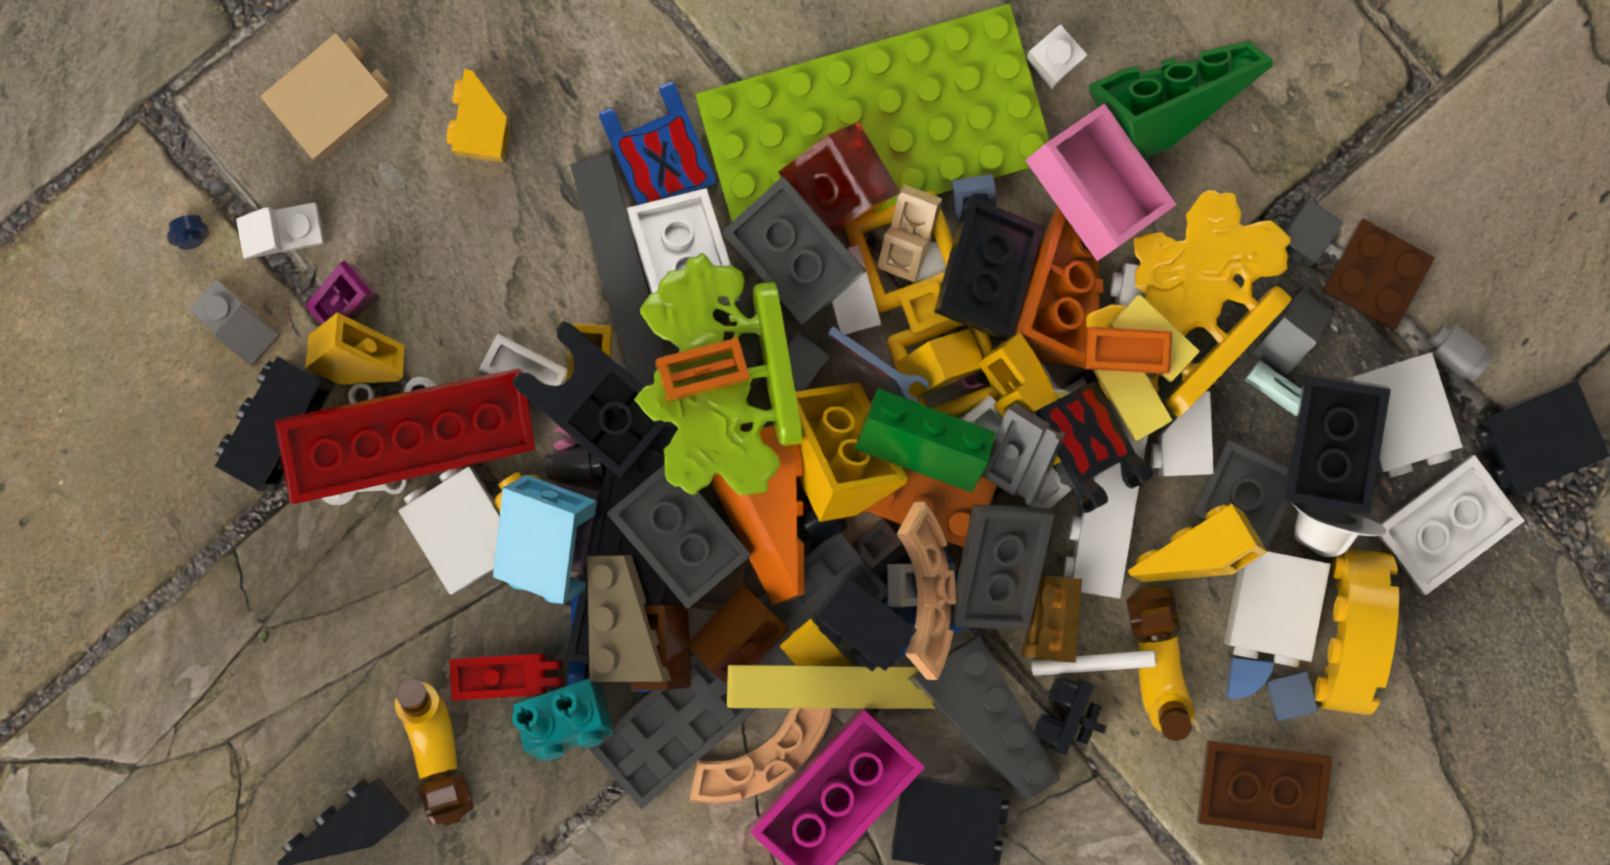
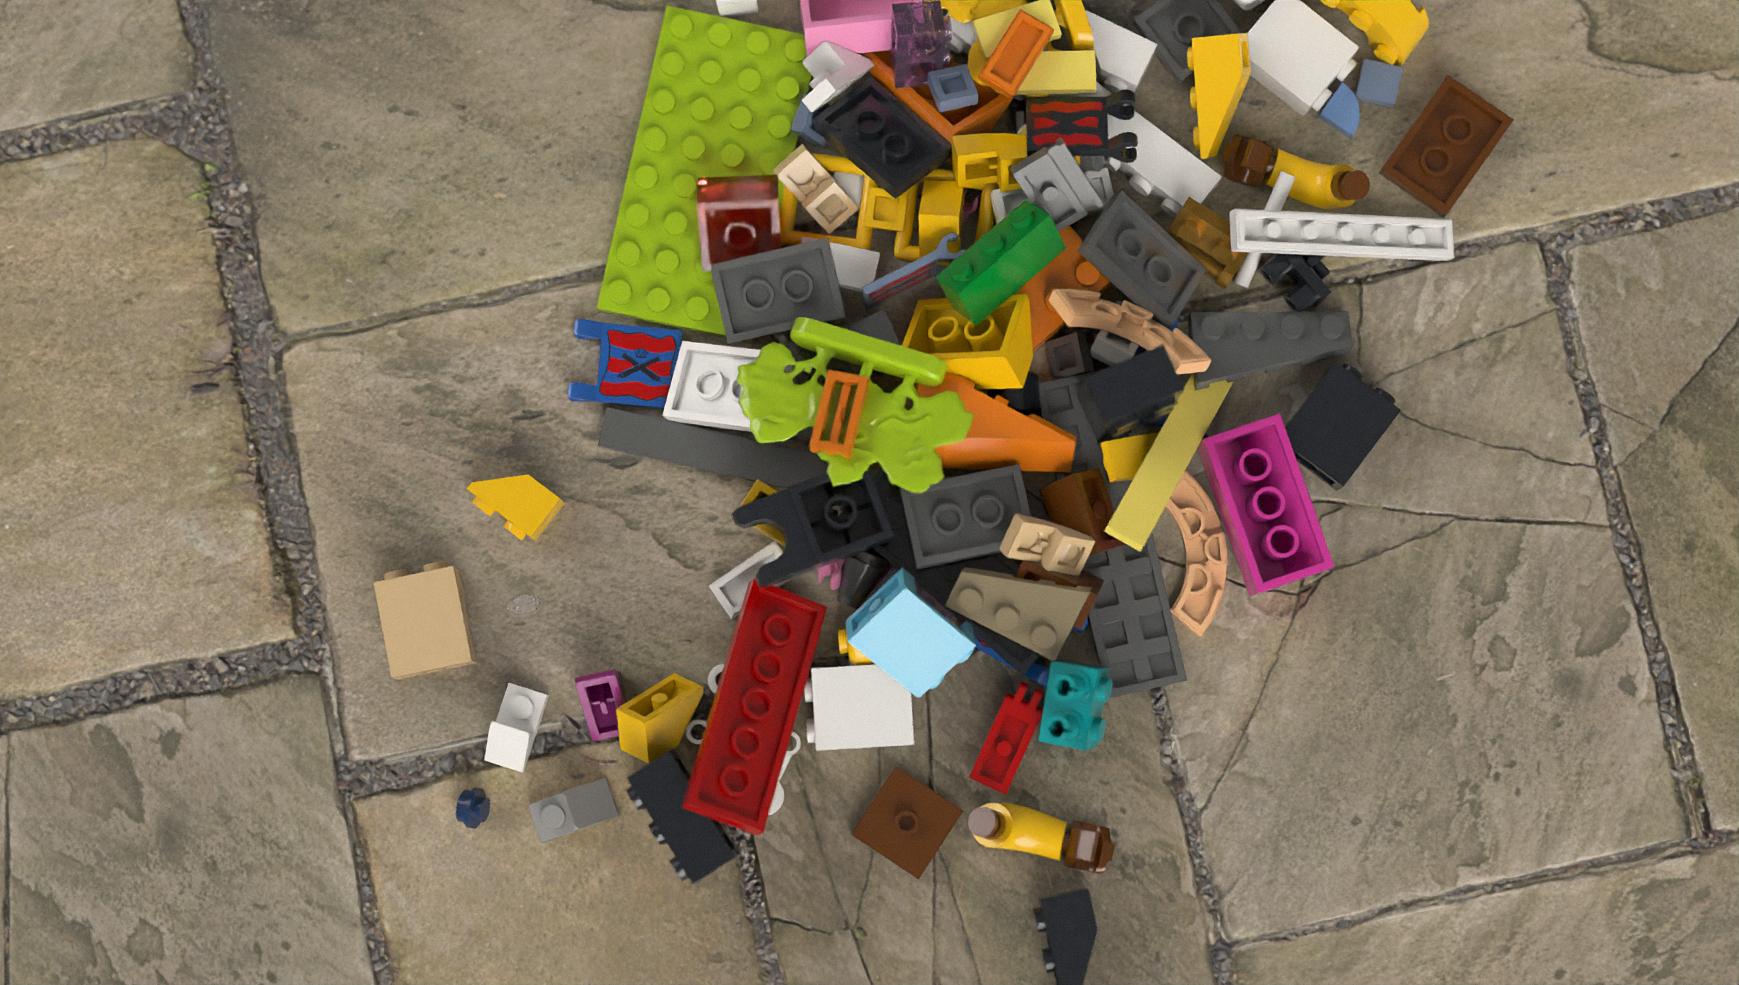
camera: 60 degrees left, 5 degrees down
none -> white slope [802,41,874,113]
none -> reddish brown plate [851,766,963,880]
none -> clear purple brick [890,0,952,88]
none -> sand blue plate [927,64,978,112]
none -> tan slope [999,513,1096,576]
none -> white tile [1229,208,1454,261]

